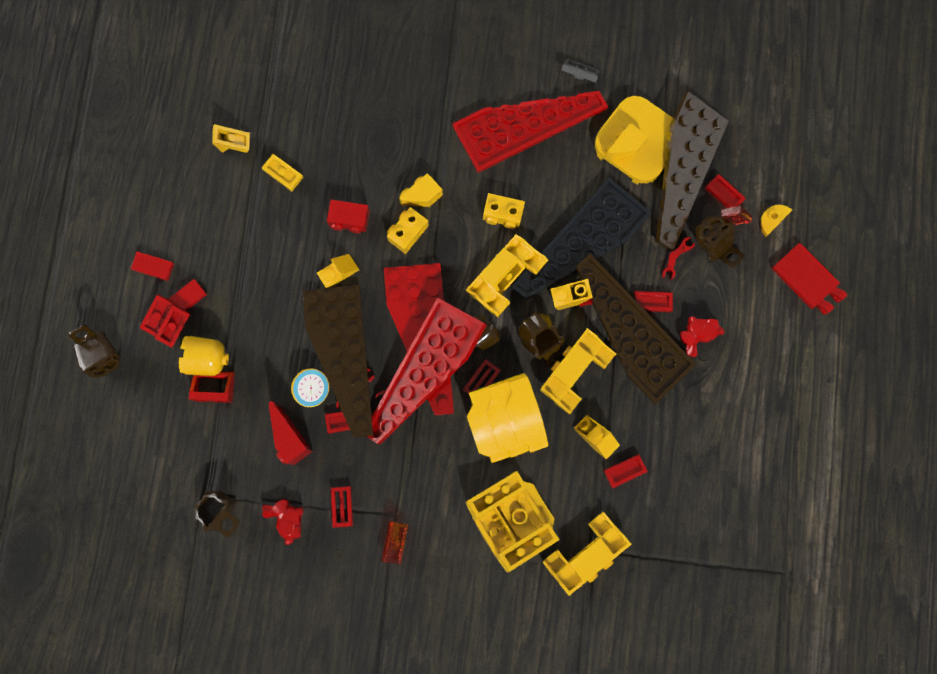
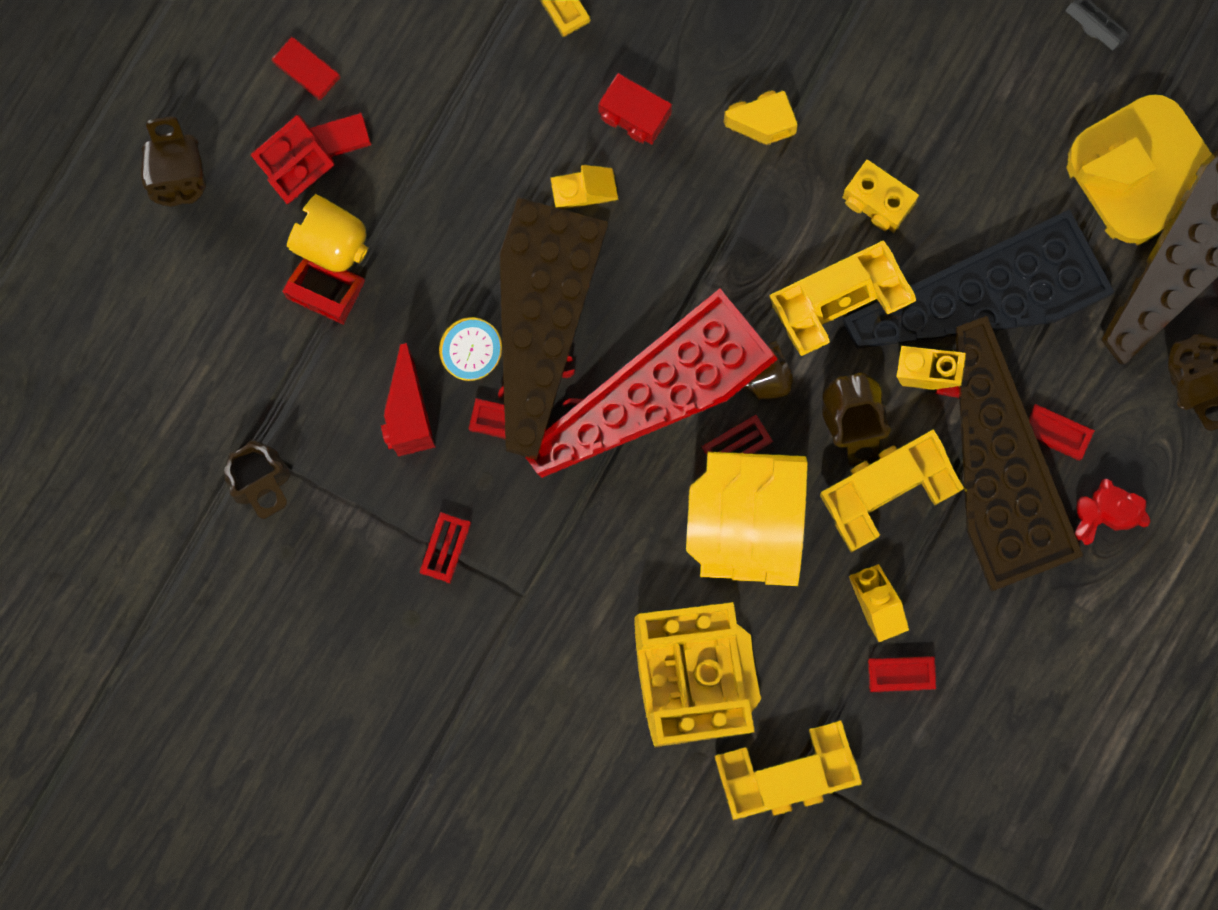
camera: 30 degrees right, 0 degrees up
red animal [262,499,304,545] -> none
clear red plate [381,521,409,564] -> none
red wing [384,263,454,416] -> none
yellow brick [387,207,429,254] -> none
red wing [452,91,608,173] -> none
red piece [662,237,695,281] -> none

